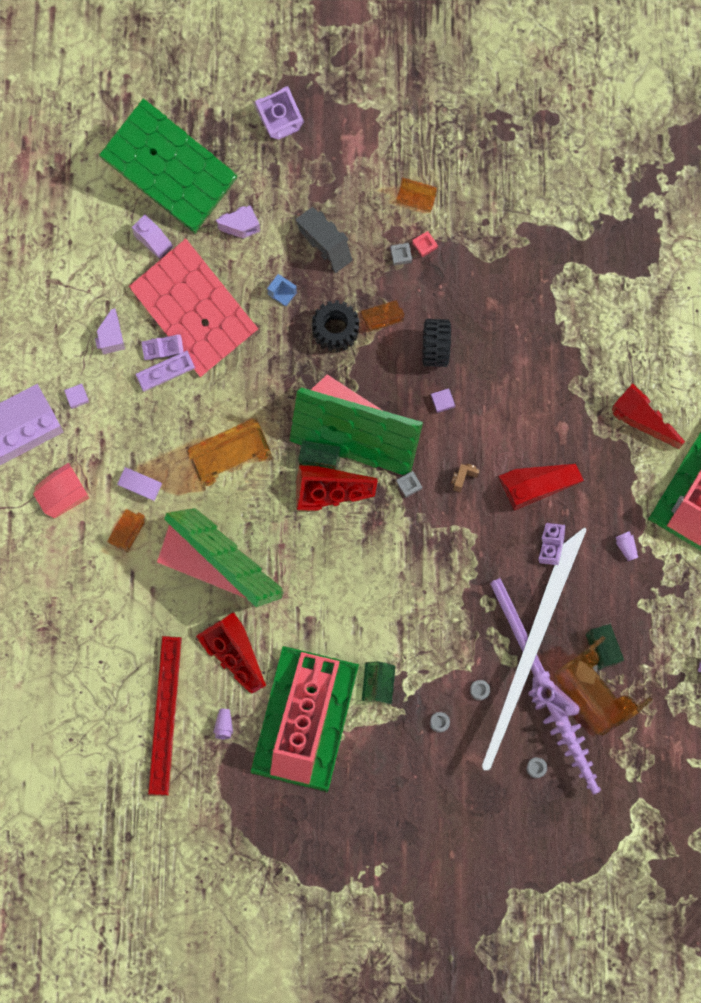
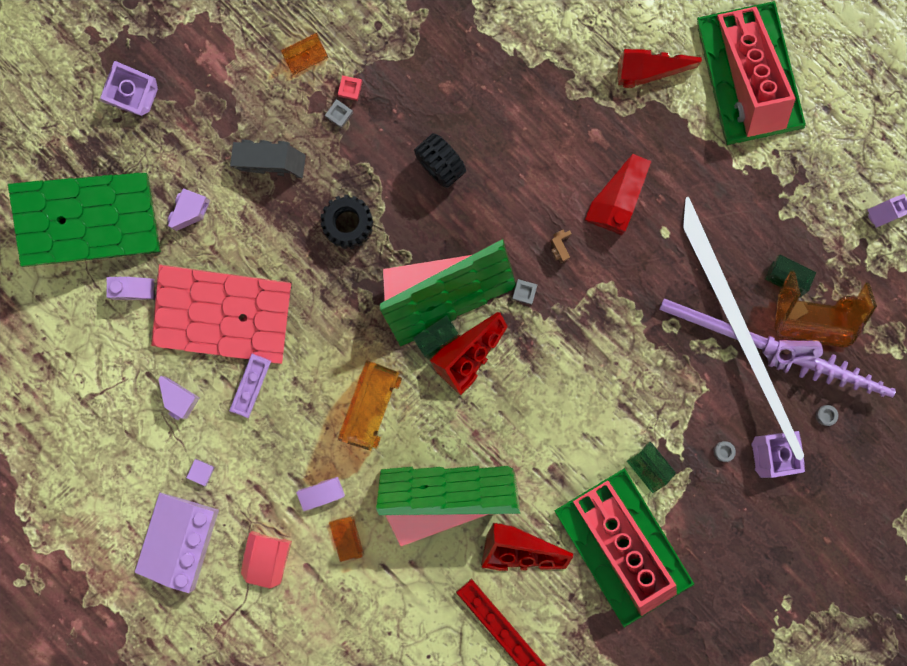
camera: 45 degrees left, 10 degrees up
lavender slope [142,335,184,360] -> none
lavender cone [213,709,233,740] -> none
medium blue panel [267,274,297,306] -> none
clear orange panel [361,300,404,332] -> none
lavender tile [431,388,455,413] -> none
light grey tile [470,680,490,701] -> none
lavender slope [539,523,565,565] -> none
lavender cone [615,531,638,561] -> none
none -> lavender slope [751,431,805,478]

